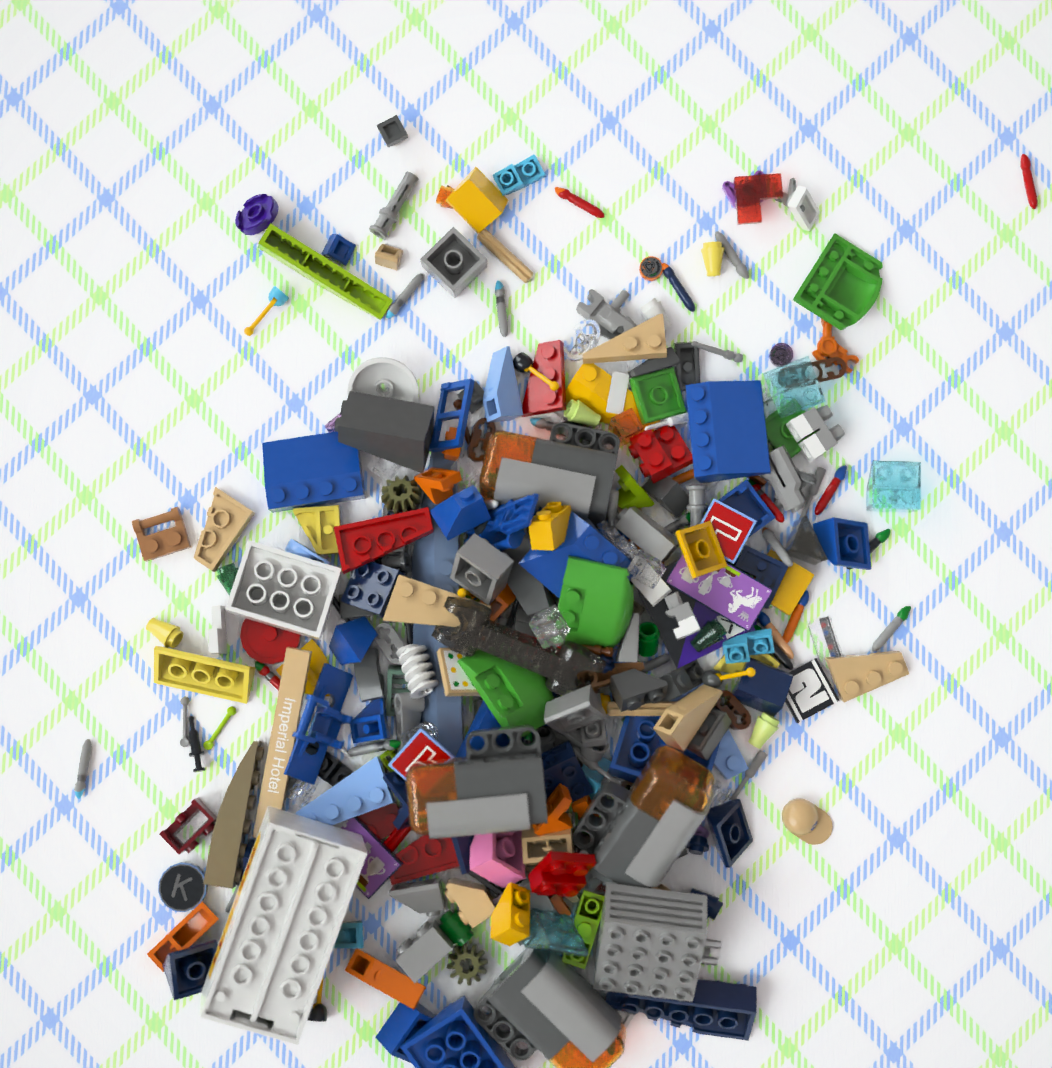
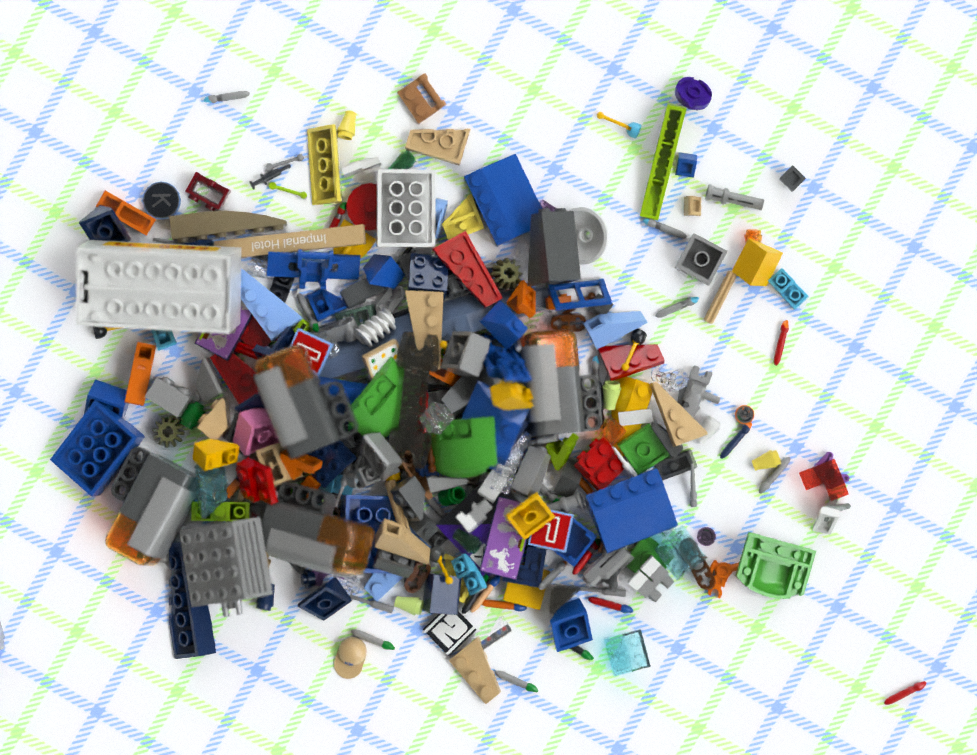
camera: 70 degrees right, 5 degrees up
none -> light grey piece [351,629,395,650]

